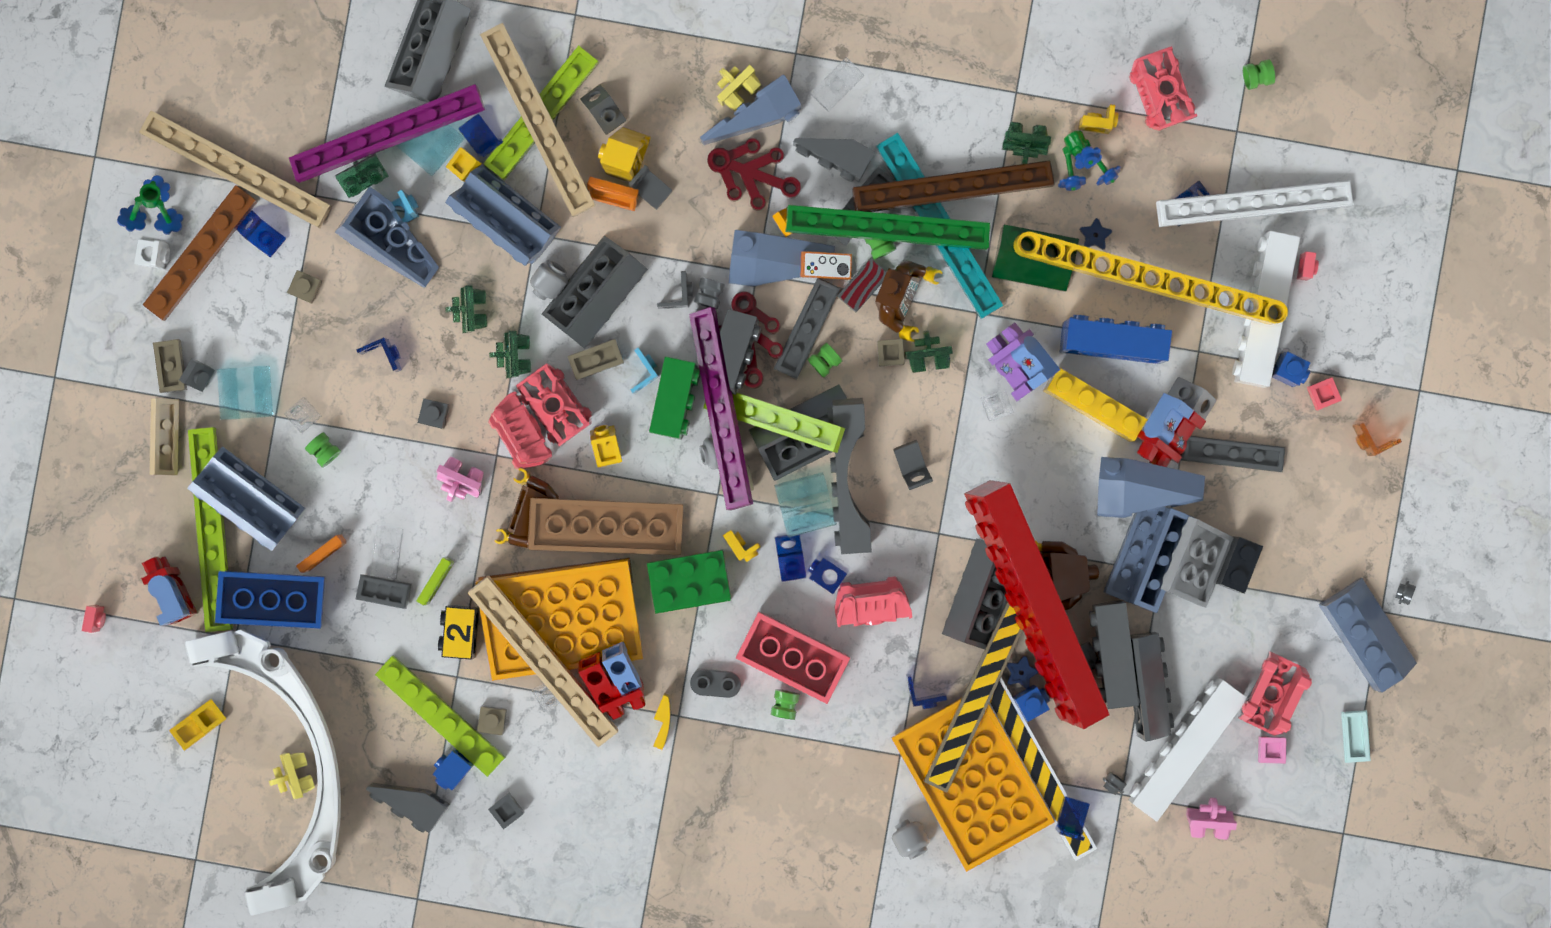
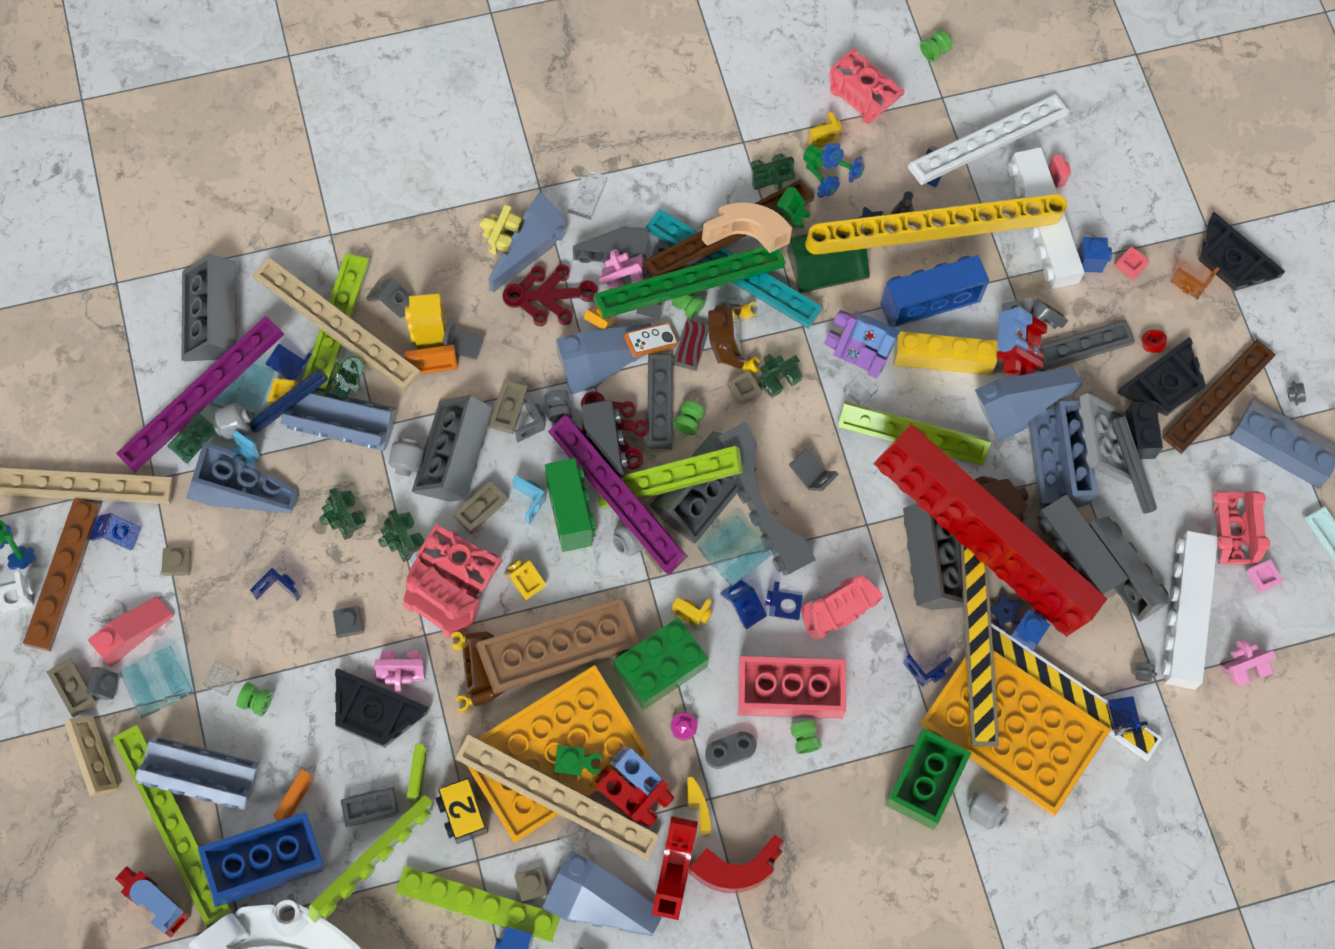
camera: 25 degrees left, 20 degrees down
none -> coral slope [87,596,173,667]
none -> light grey head [212,402,253,440]
none -> dark blue axle [250,369,328,433]
none -> lime plate [307,795,433,923]
none -> clear green hips [331,356,364,399]
none -> black wing [335,668,430,748]
none -> dark tan plate [489,380,528,434]
none -> sand blue wedge [542,851,662,936]
none -> green plate [554,745,603,776]
none -> bright pink hips [599,249,645,289]
none -> red arch [652,816,698,920]
none -> dark pink tile [671,713,697,741]
none -> red arch [688,835,783,893]
none -> light nougat arch [702,203,792,253]
none -> green plate [776,187,810,228]
none -> lime plate [838,401,991,465]
none -> green brick [885,728,972,830]
none -> black cone [891,191,914,214]
none -> dark grey plate [1031,298,1069,329]
none -> dark grey axle [1111,416,1157,514]
none -> black wing [1117,337,1206,416]
none -> red tile [1142,330,1167,353]
none -> reddish brown tile [1162,339,1276,454]
none -> black wing [1198,212,1285,291]

